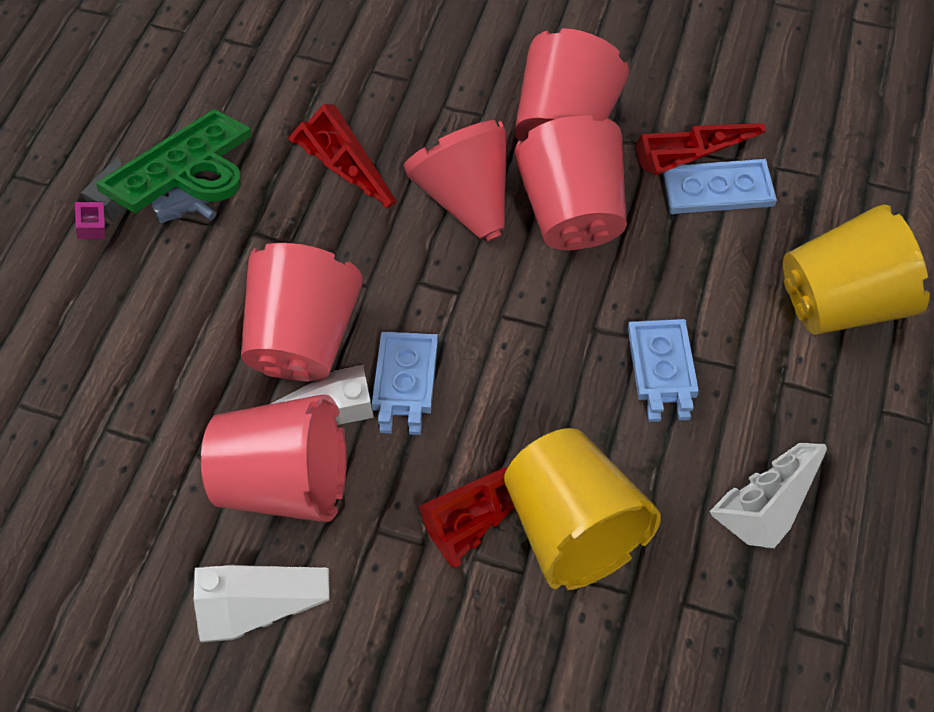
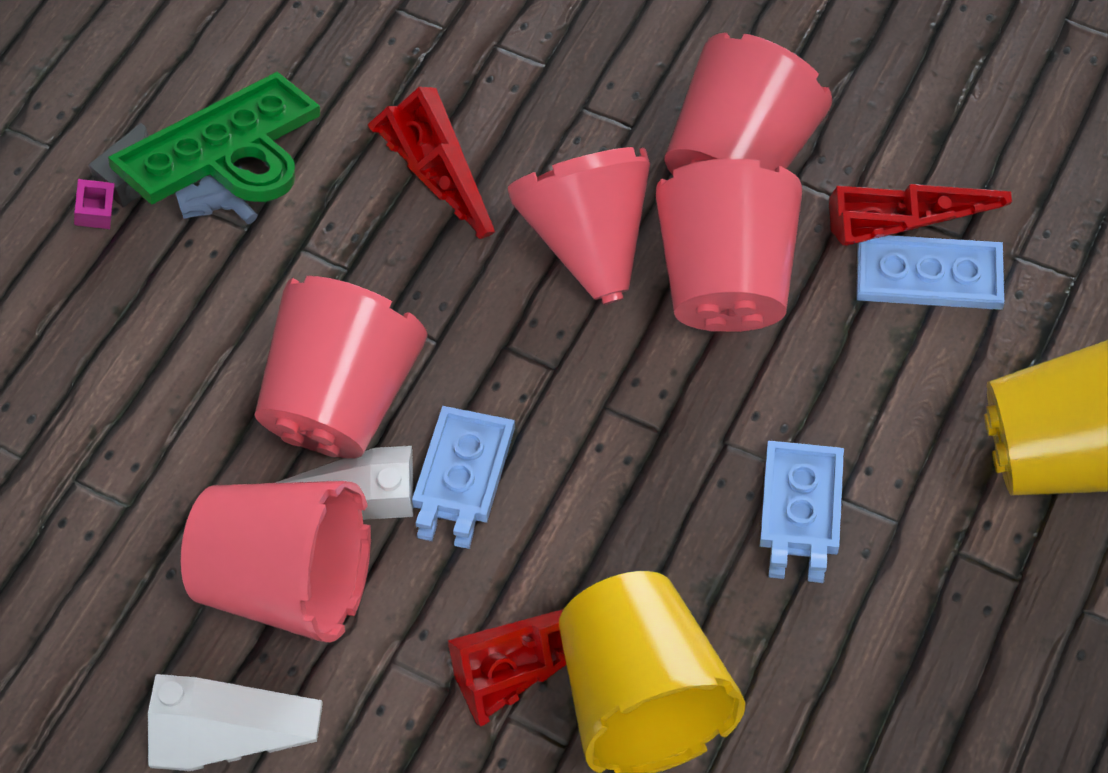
camera: 10 degrees right, 0 degrees up
white wedge [710,443,827,548] -> none

